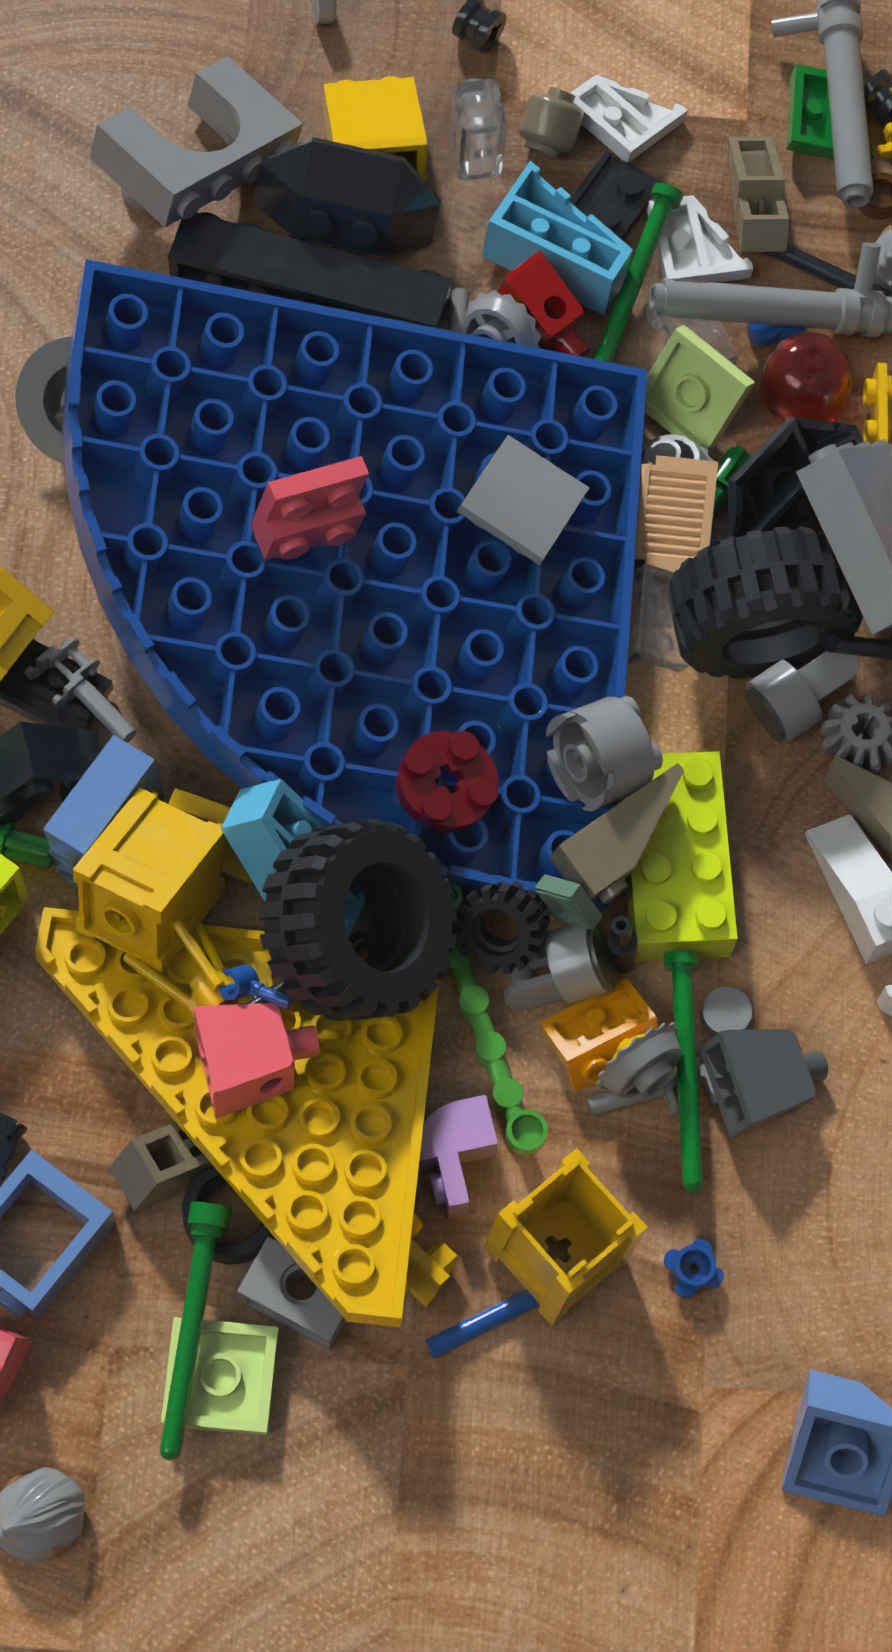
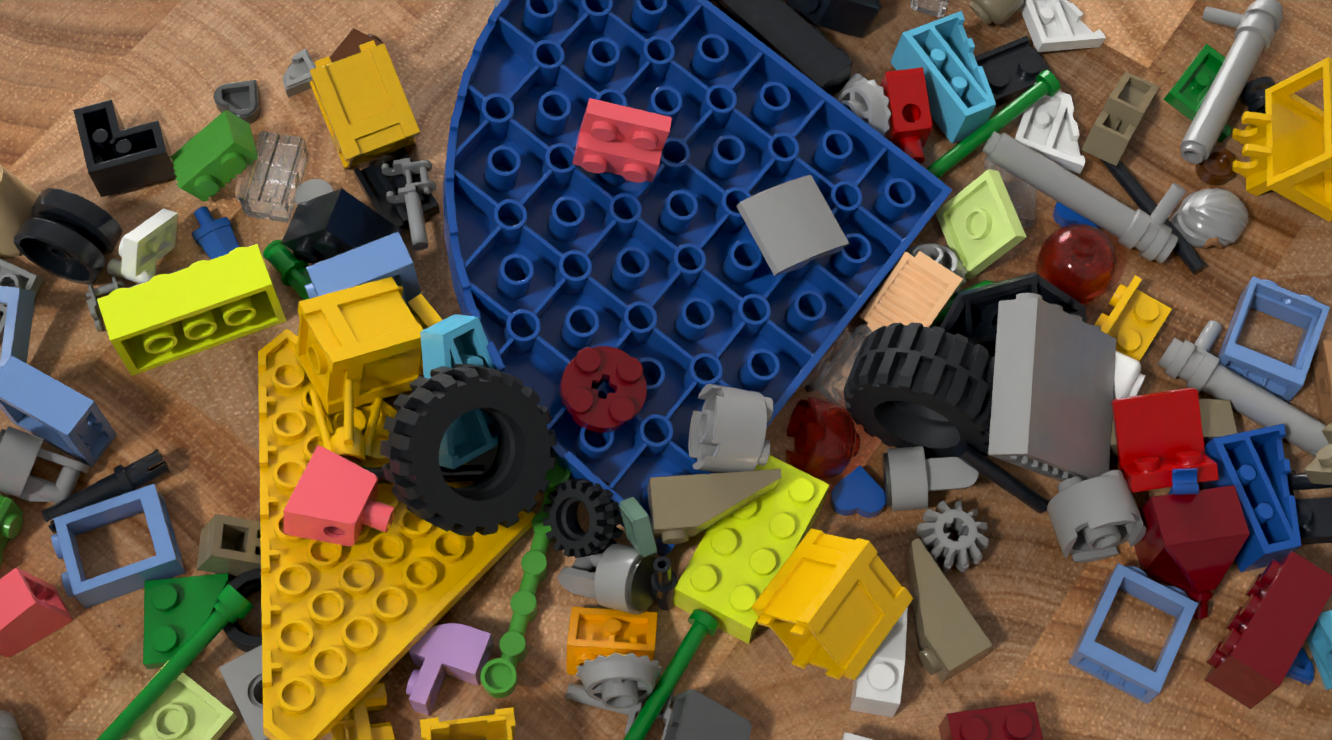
camera: 35 degrees right, 5 degrees down
blue hand [219,964,293,1010] -> none
light grey tile [700,987,752,1036] -> none
none -> green wing [143,573,232,669]
none -> yellow container [751,528,913,680]
none -> clear red cylinder [786,397,860,480]
none -> blue tile [830,466,886,518]

